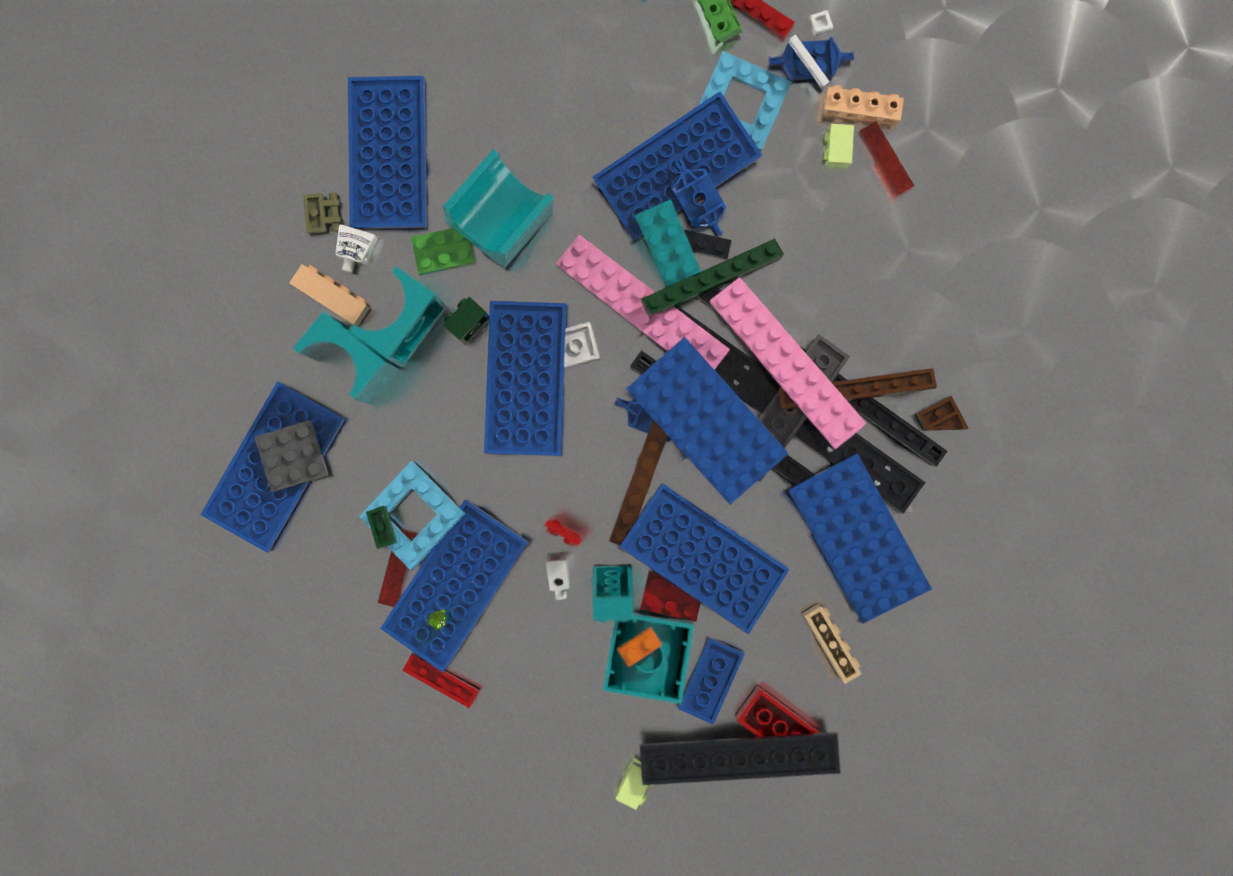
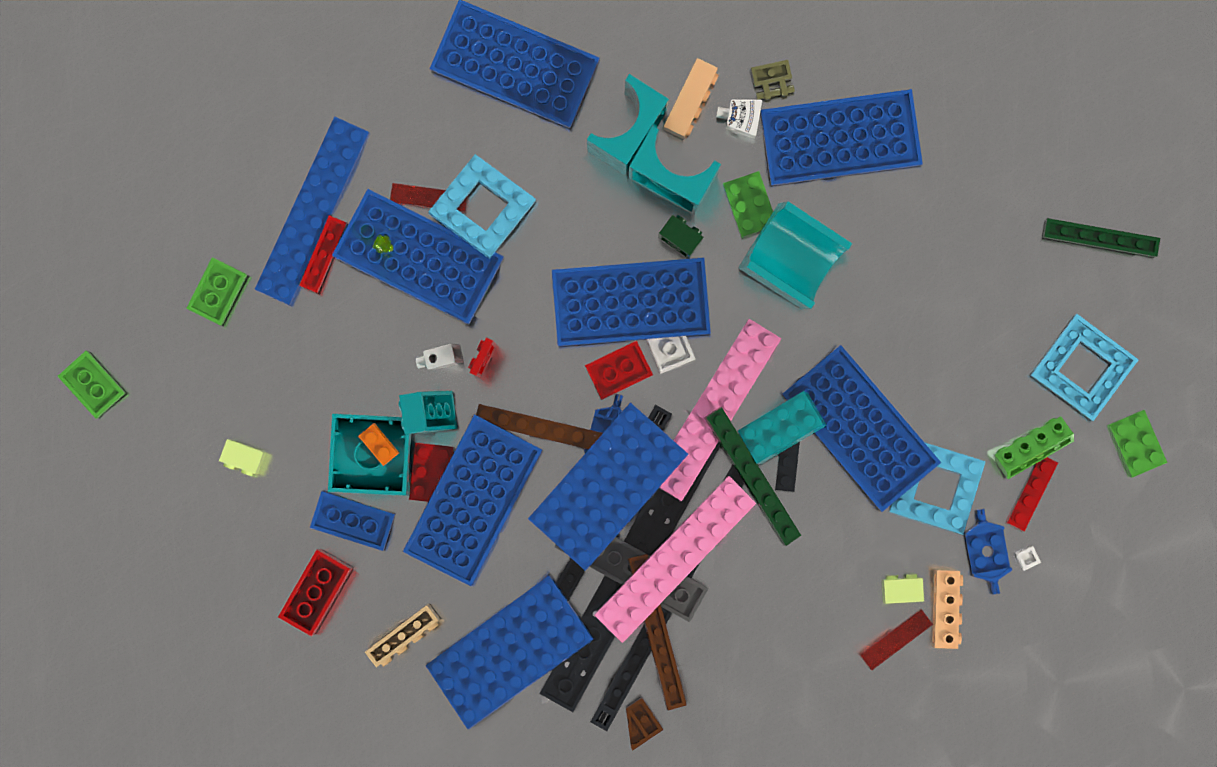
camera: 85 degrees right, 0 degrees up
dark grey plate [255,420,329,492] -> none
dark green plate [366,505,397,549] -> none
black plate [640,732,841,785] -> none
blue plate [671,158,726,236] -> none
white tile [788,34,829,88] -> none
none -> bright green plate [186,257,247,326]
none -> blue plate [255,116,370,306]
none -> red plate [585,341,653,400]

